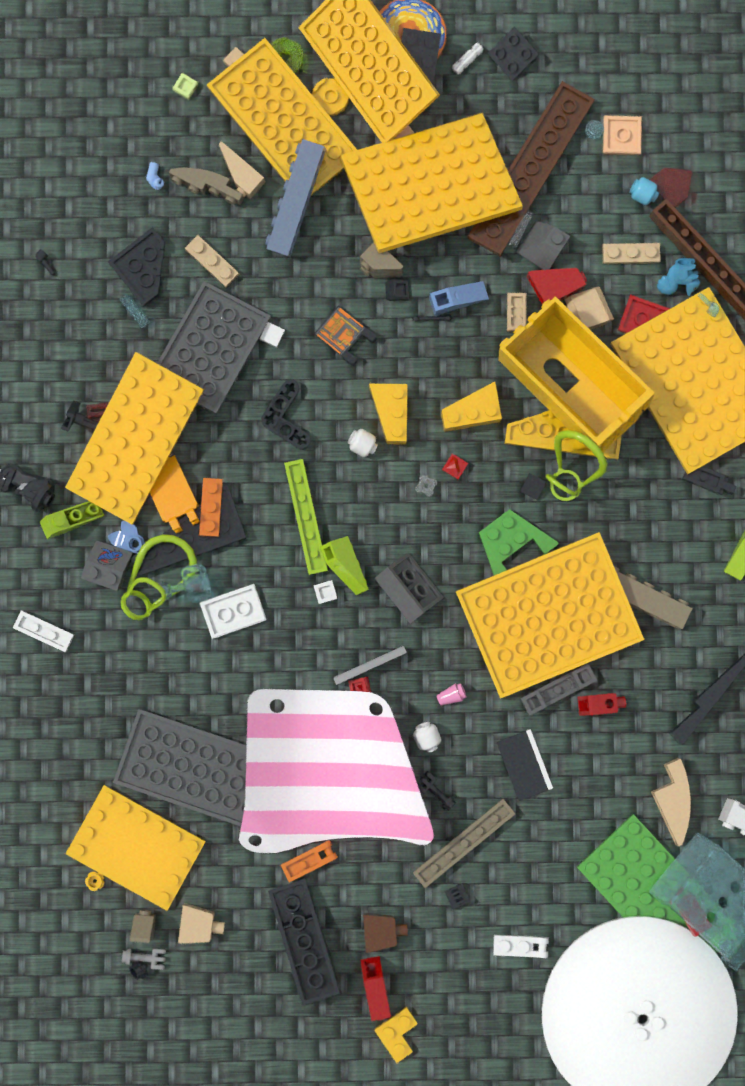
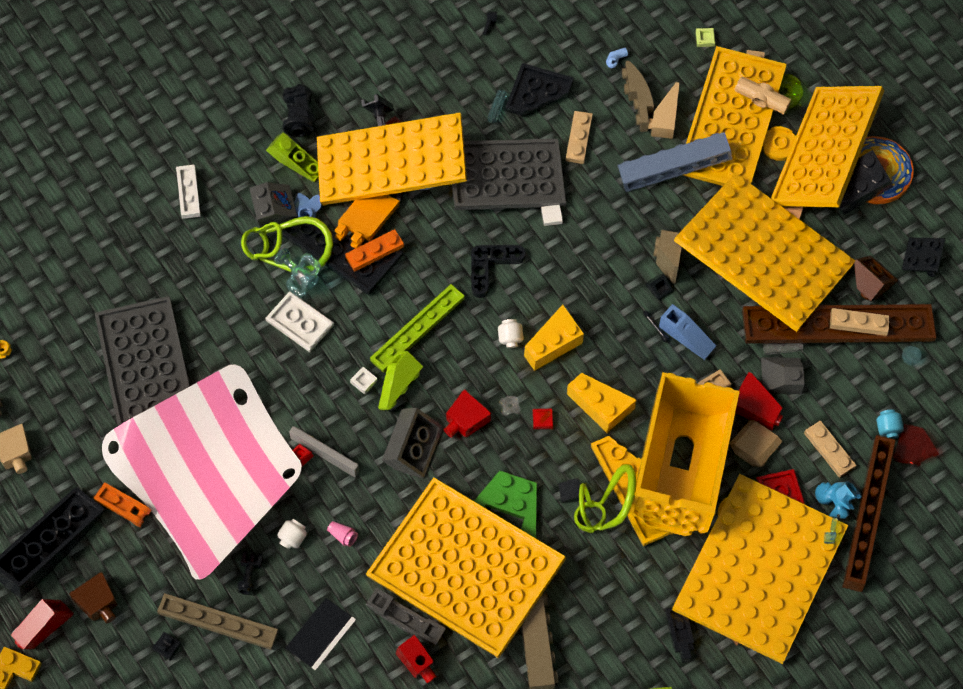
camera: 60 degrees right, 20 degrees down
yellow plate [66,785,206,911] -> none
flag [314,305,377,366] -> none
white axle [452,43,483,74] -> none
light nougat tile [603,116,642,155] -> none
none -> red torso [444,389,491,438]
none -> tan piece [735,76,792,114]
none -> tan plate [830,308,889,336]
none -> reddish brown slope [854,255,898,301]

